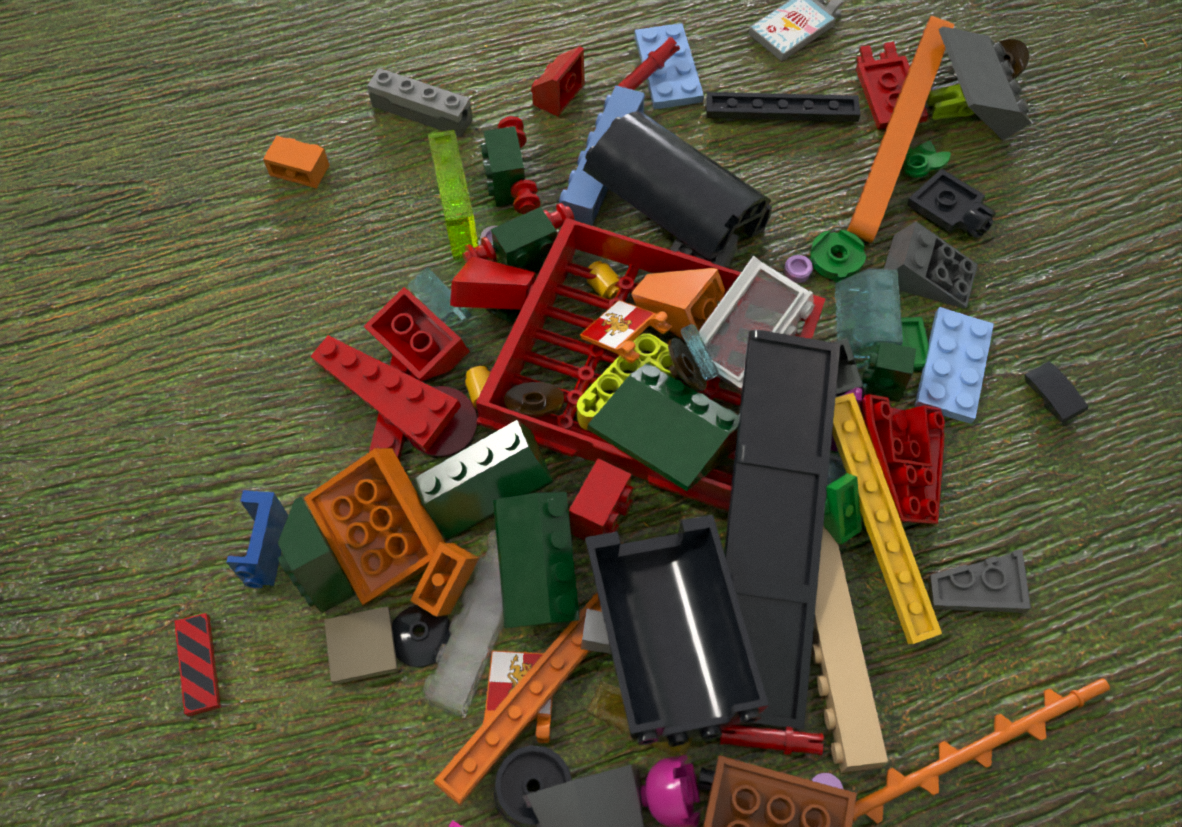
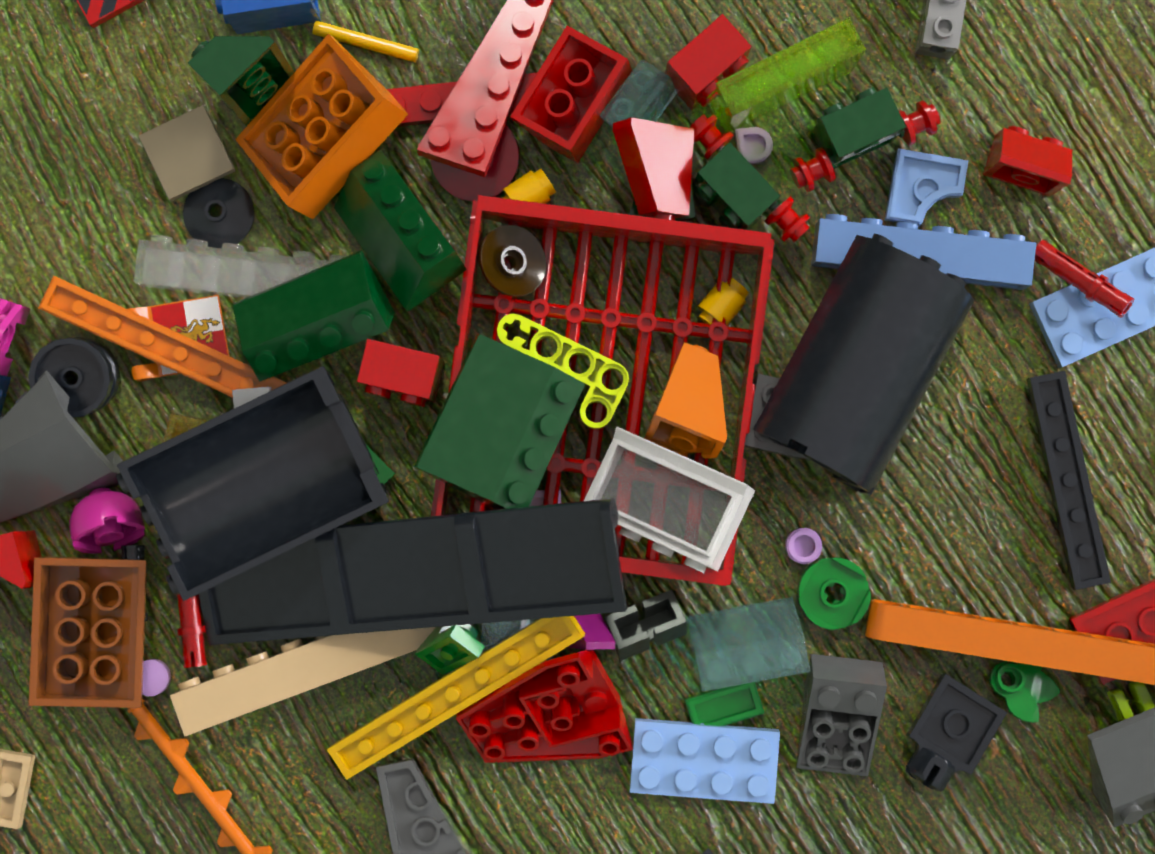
camera: 75 degrees right, 25 degrees up
orange brick [410,543,479,617] -> none
flag [580,300,672,363] -> none
dark brown dish [668,338,707,392] -> none
clear light blue axle [681,324,719,380] -> none
dark green brick [862,342,916,402] -> none
none -> yellow bar [312,21,419,63]
none -> red brick [664,14,752,110]
none -> light blue tile [885,148,969,226]

